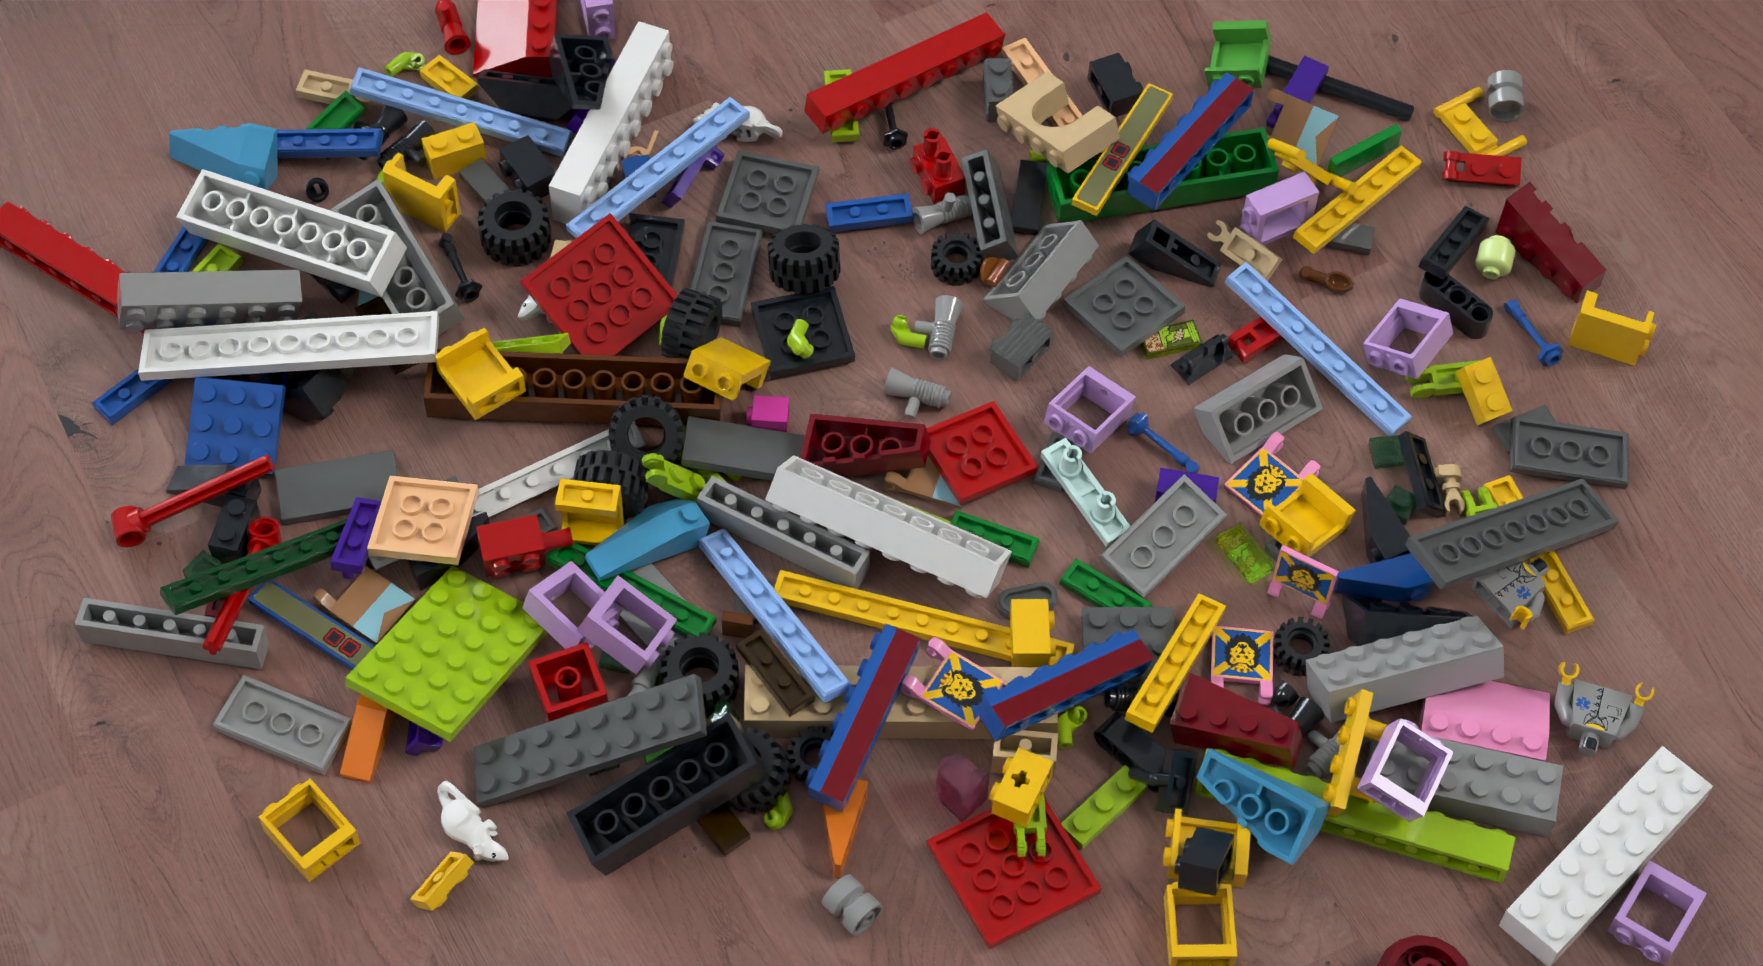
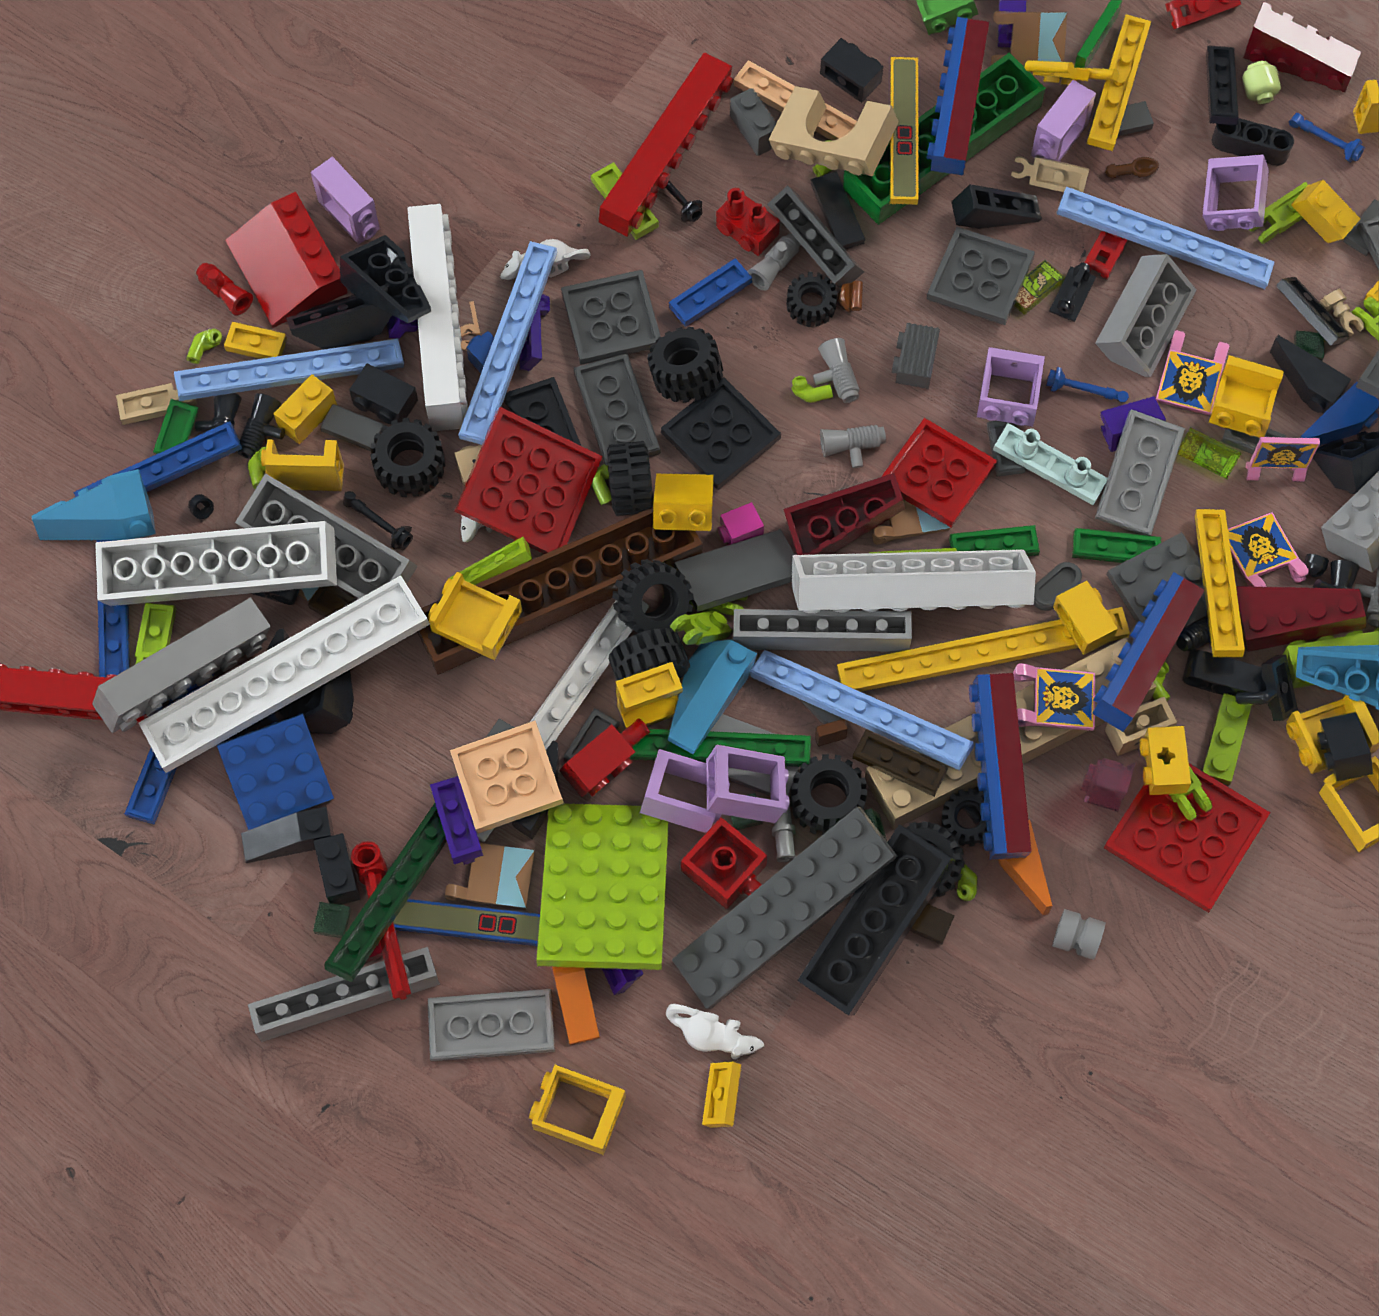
camera: 25 degrees left, 10 degrees up
red piece [111,454,275,547] -> none
dark grey tile [275,450,398,525] -> none
lime arm [787,319,814,359] -> none
light grey slope [983,220,1099,321] -> none
black tyre [1273,617,1330,676] -> none
clear green plate [1368,435,1405,469] -> none

